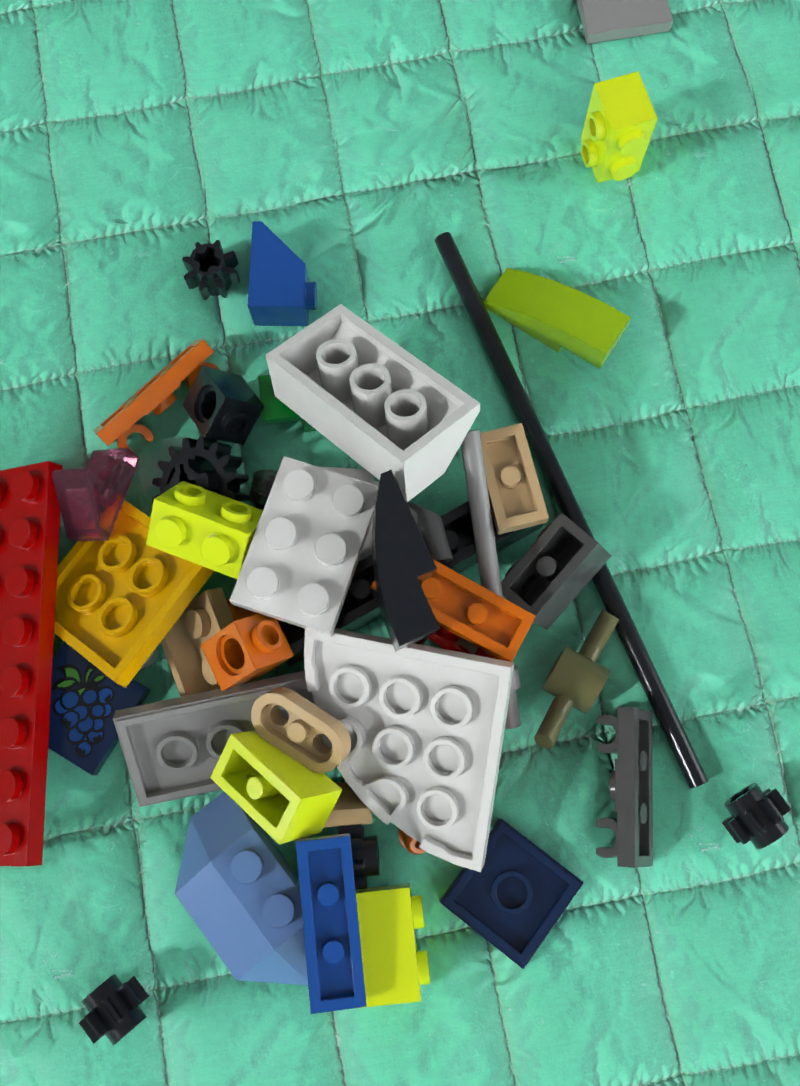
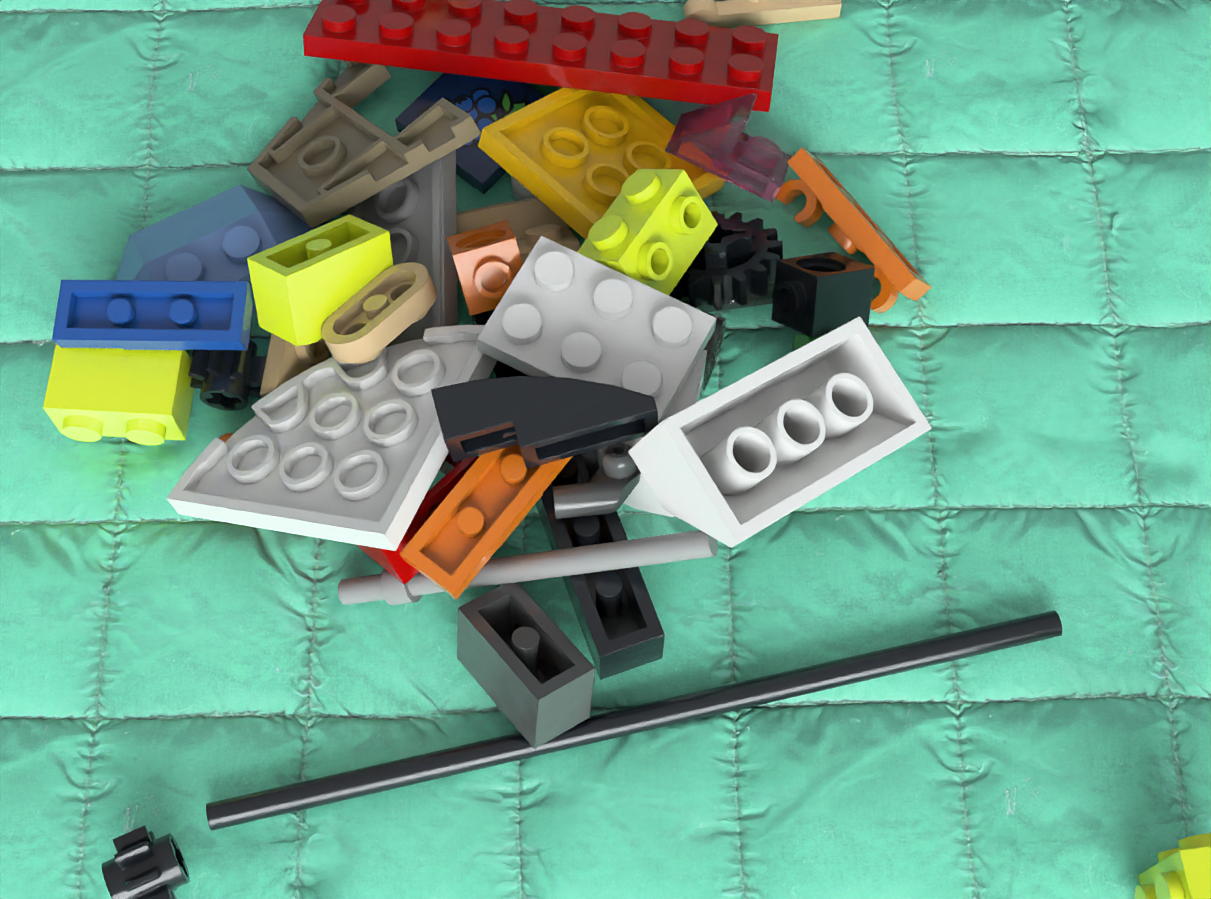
camera: 95 degrees right, 10 degrees down
black gear [79,974,149,1046] -> none
black gear [182,240,240,300] -> none
blue slope [248,221,317,326] -> none
dark blue tile [439,818,584,969] -> none
tan plate [480,423,549,535] -> none
lime slope [483,268,631,369] -> none
olive piece [534,610,620,749] -> none
dark grey plate [596,707,653,868] -> none
none -> dark tan wing [247,61,481,229]

